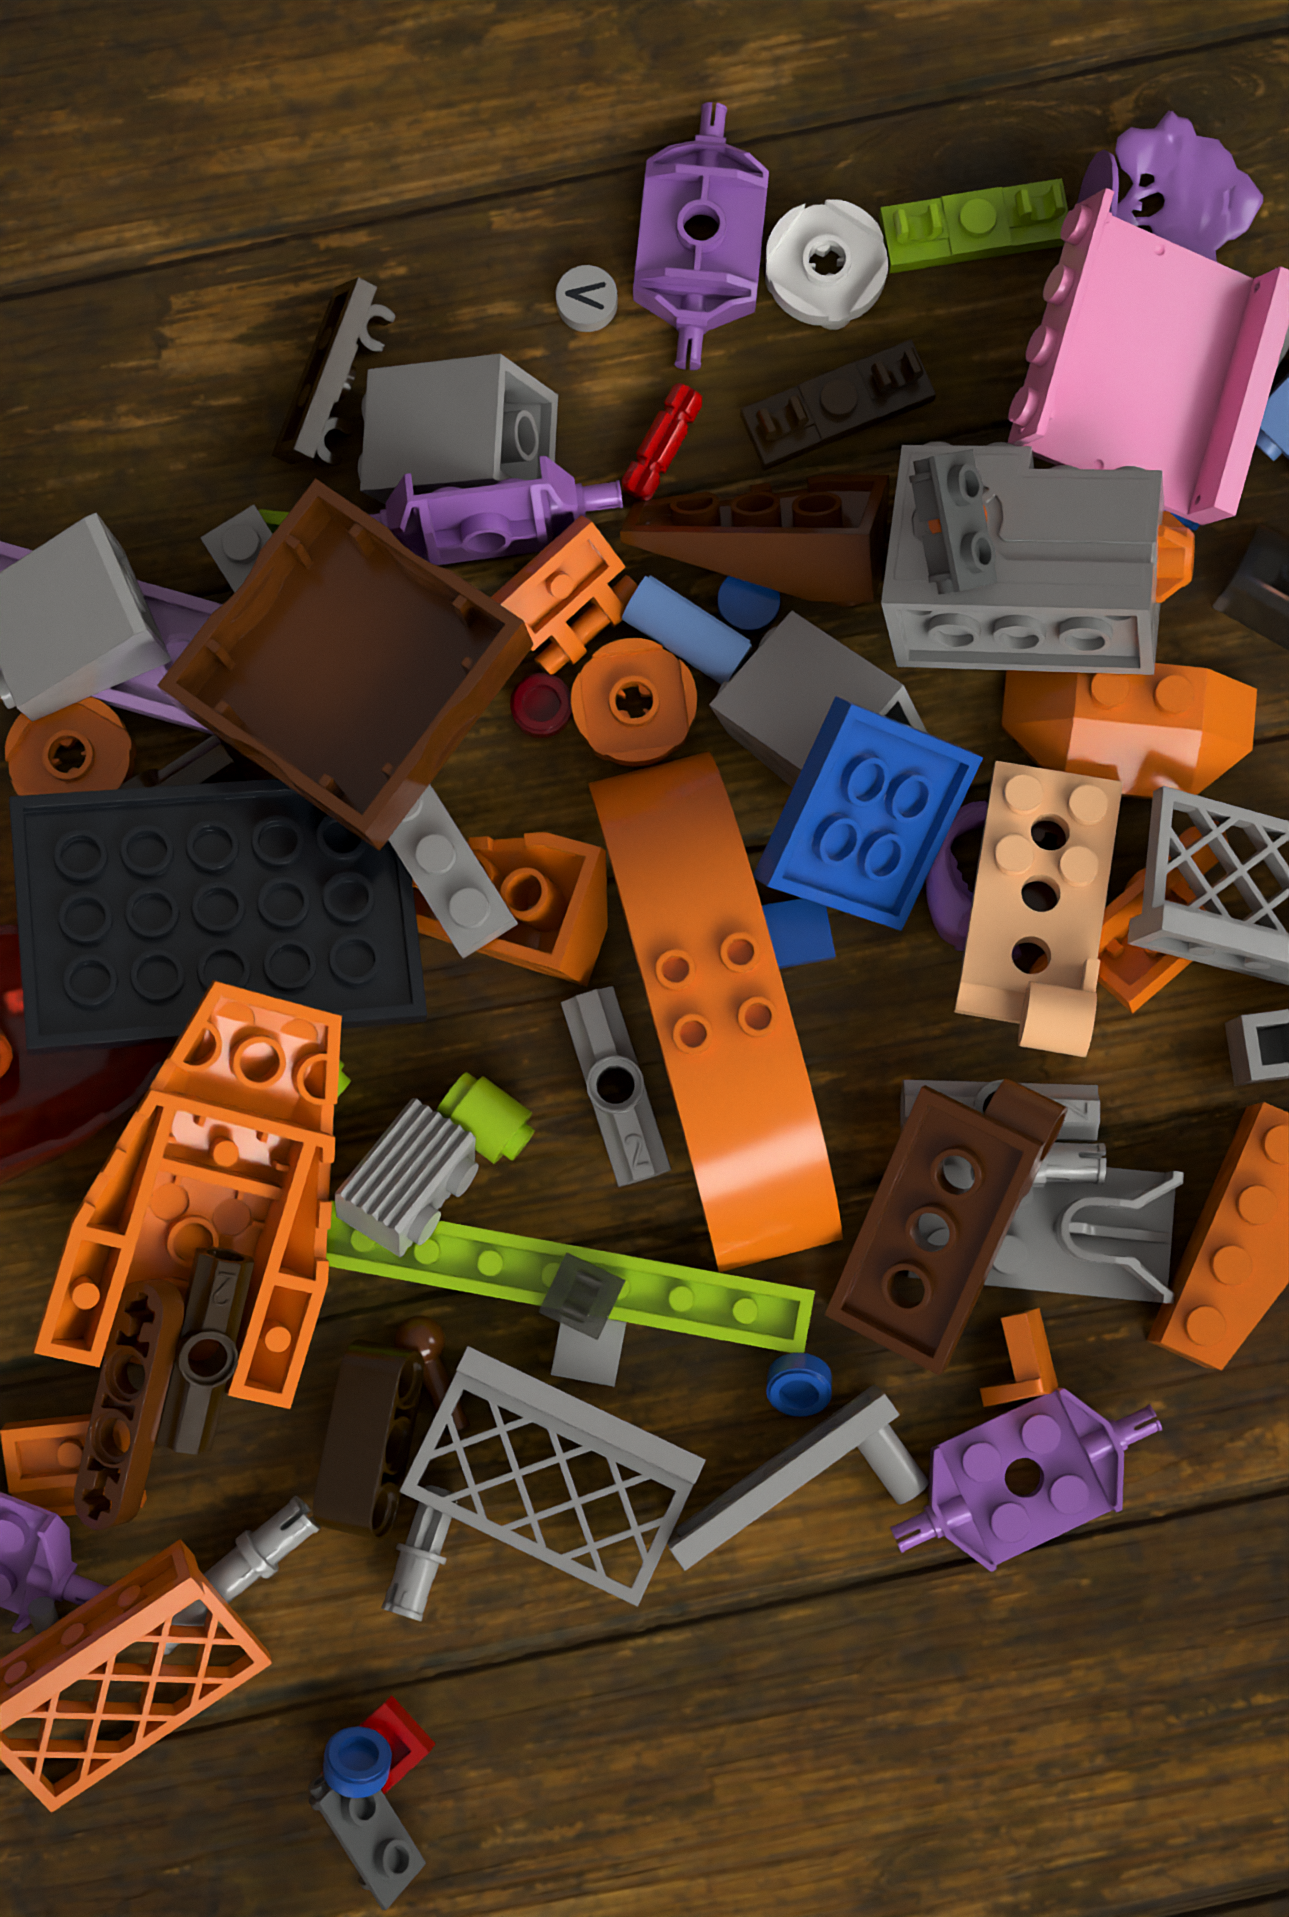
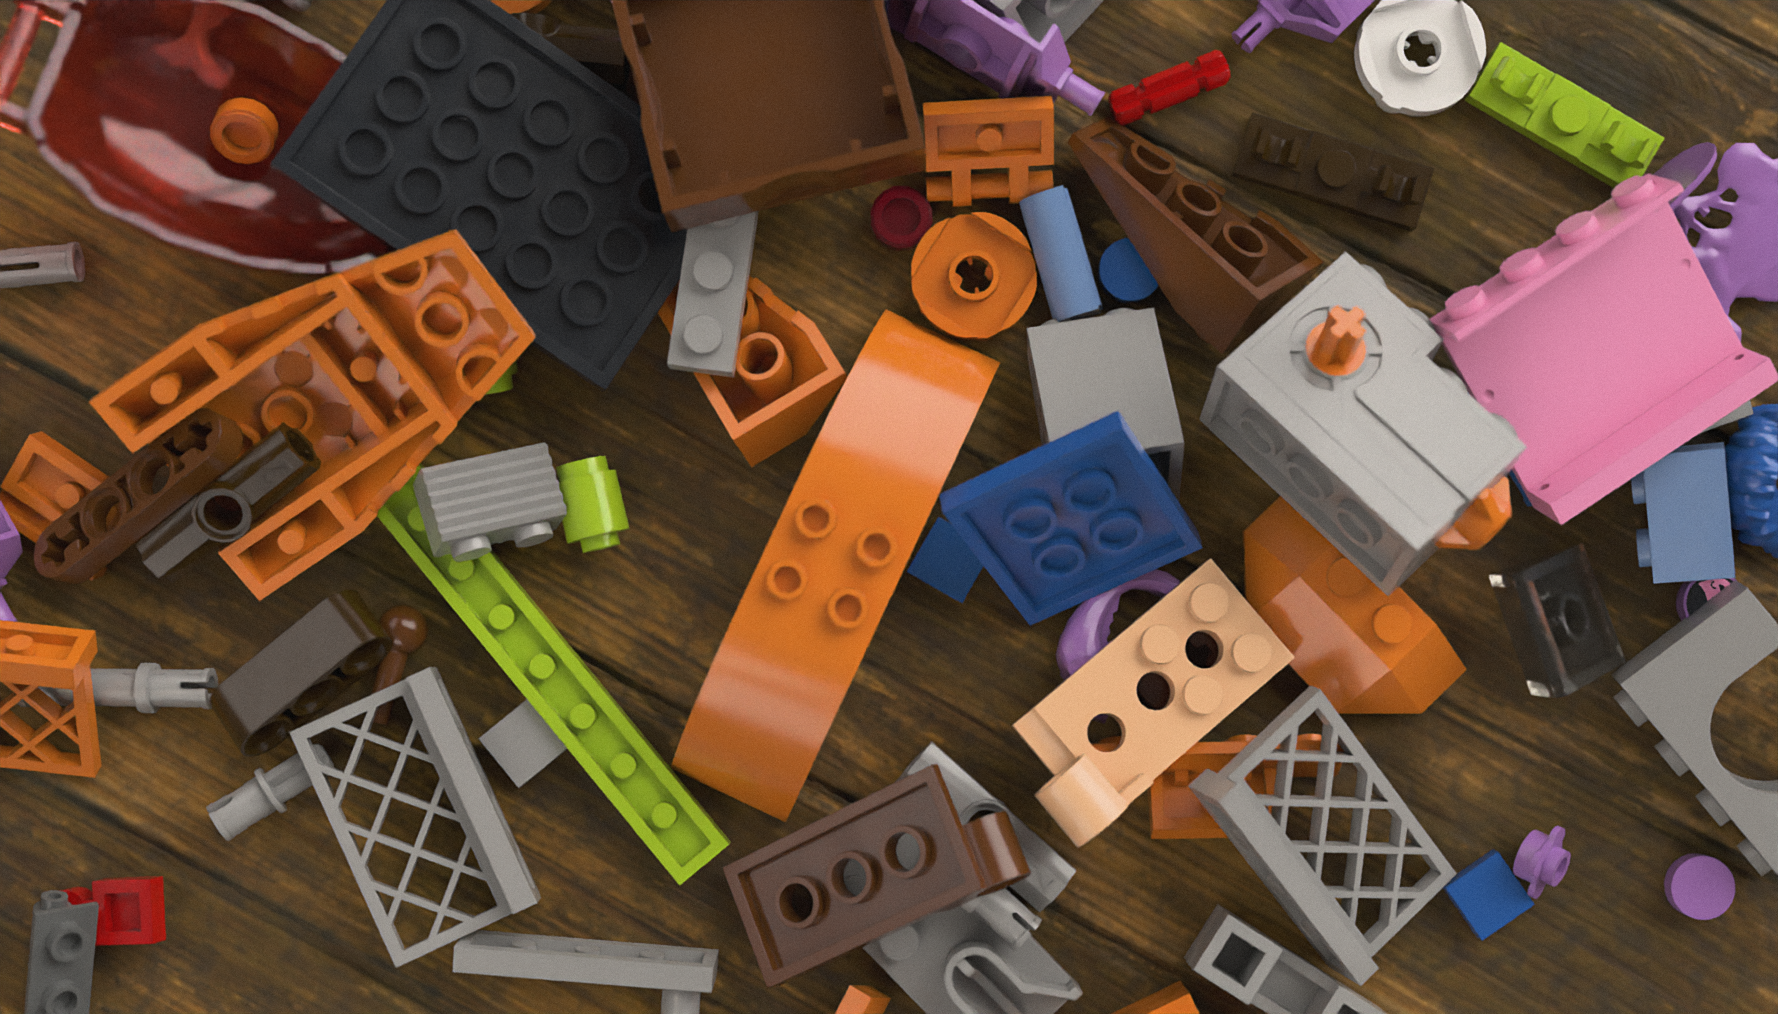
camera: 40 degrees right, 5 degrees up
blue tile [323,1726,392,1798] -> none
clear smoke tile [539,1252,626,1340] -> none
light grey piece [561,986,672,1187] -> none
blue tile [766,1353,832,1417] -> none
dark grey hinge [909,449,998,595] -> none

